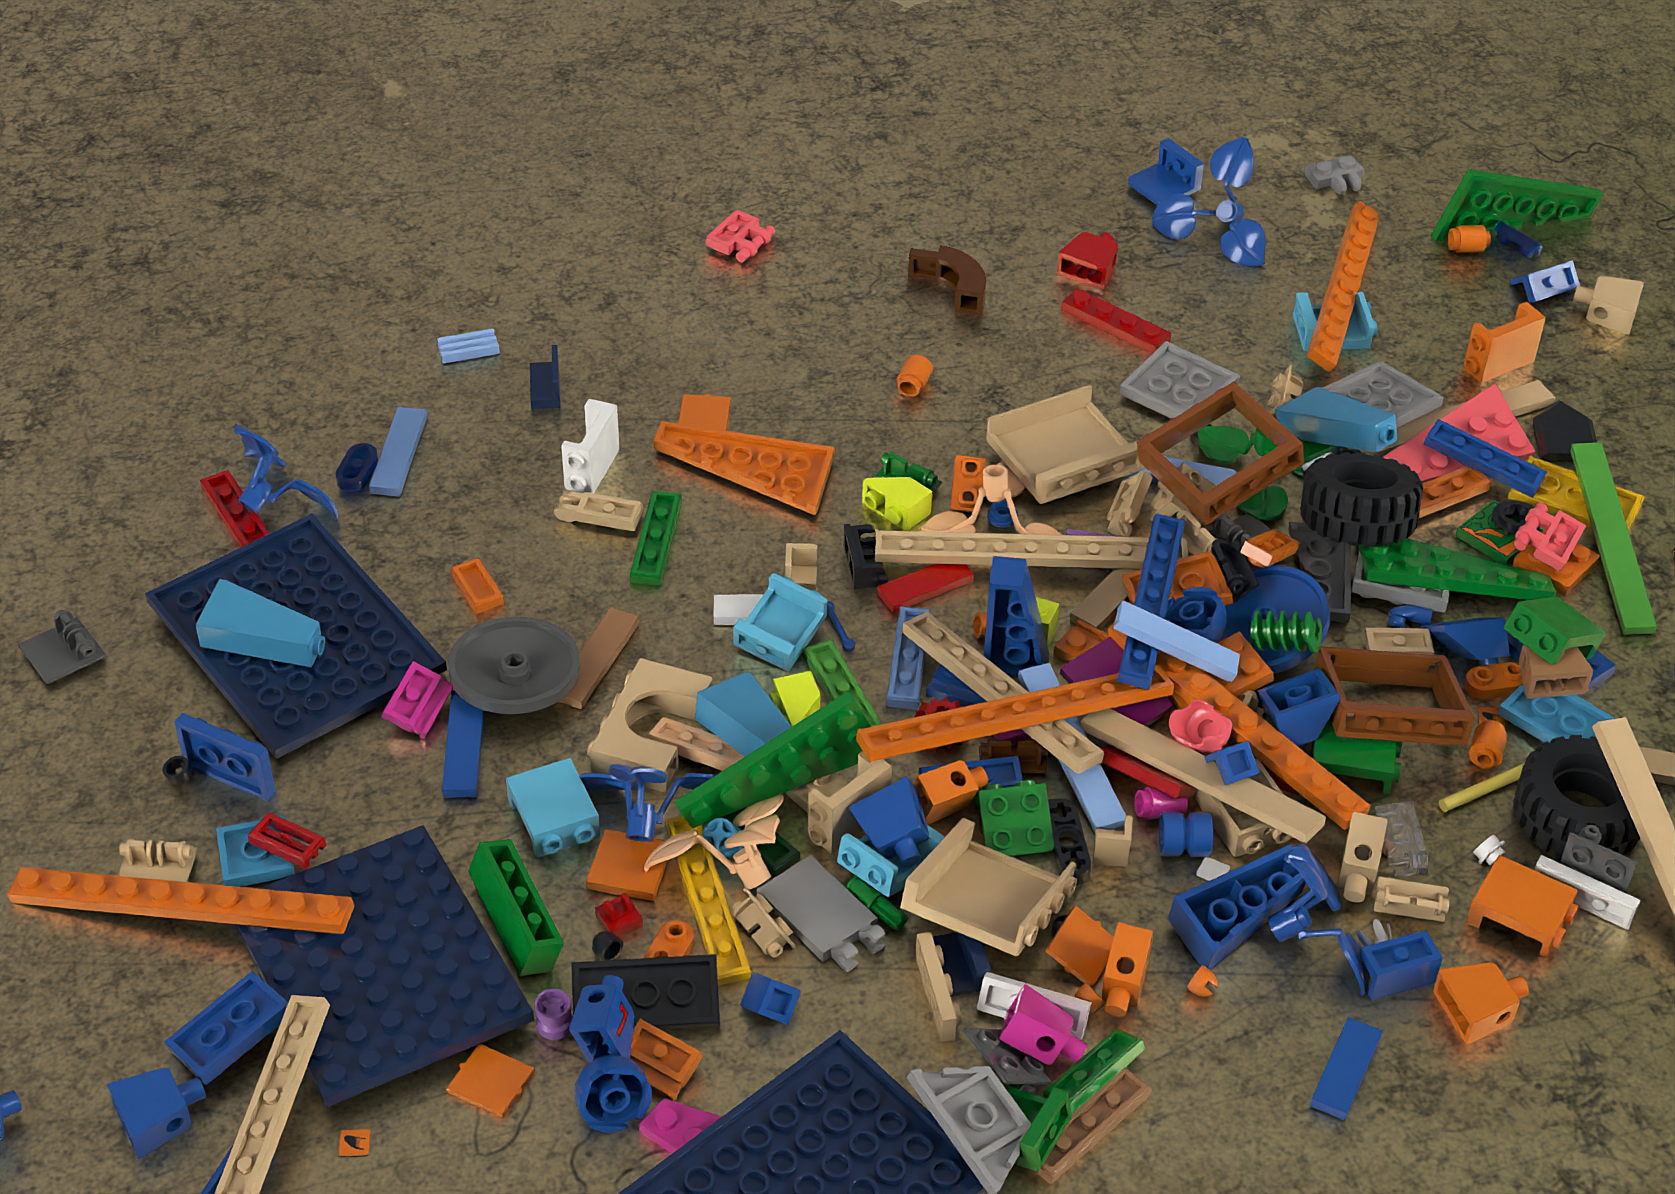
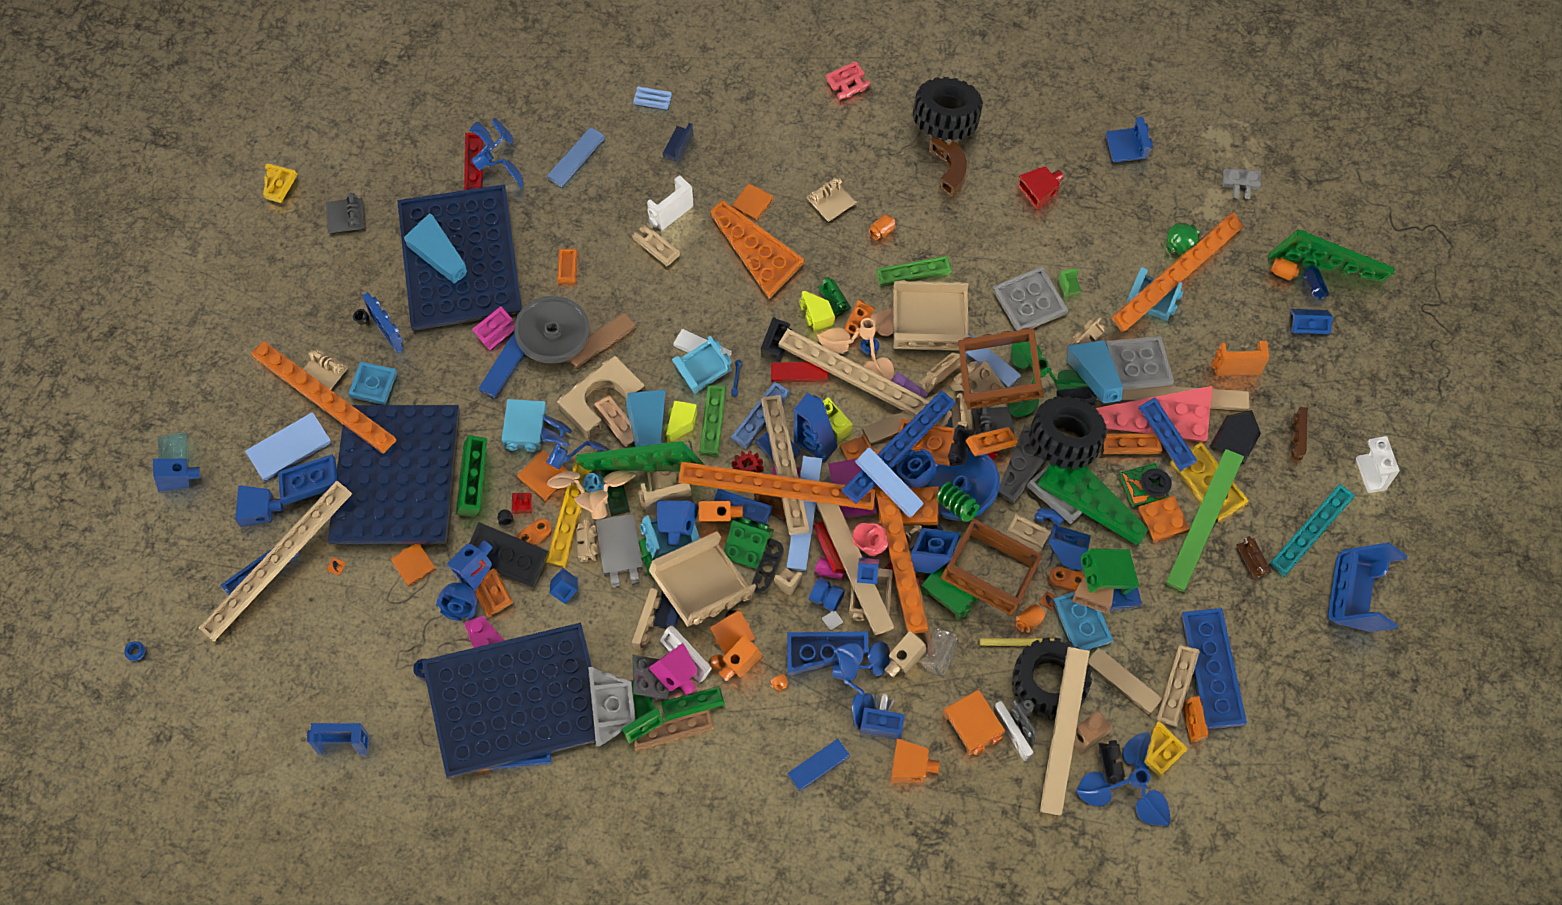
camera: 30 degrees right, 20 degrees up
red tile [248,812,327,869] -> none
clear blue plate [336,443,378,492] -> none
medium lavender wheel [534,988,573,1040] -> none
green tile [630,491,682,586] -> none
tan panel [785,543,817,591] -> none
red plate [1061,288,1172,354] -> none
blue plant [1152,137,1266,266] -> none
tan hinge [1373,876,1449,922] -> none
white plate [1473,835,1506,866] -> none
coral plate [1514,503,1586,572] -> none
tan torso [1573,276,1644,335] -> none
none -> light blue tile [245,412,332,482]
none -> tan hinge [806,177,856,222]
none -> bright green tile [876,255,952,287]
none -> black tyre [913,77,983,141]
none -> bright green panel [1057,268,1081,298]
none -> green plant [1166,223,1200,256]
none -> reddish brown plate [1290,407,1308,463]

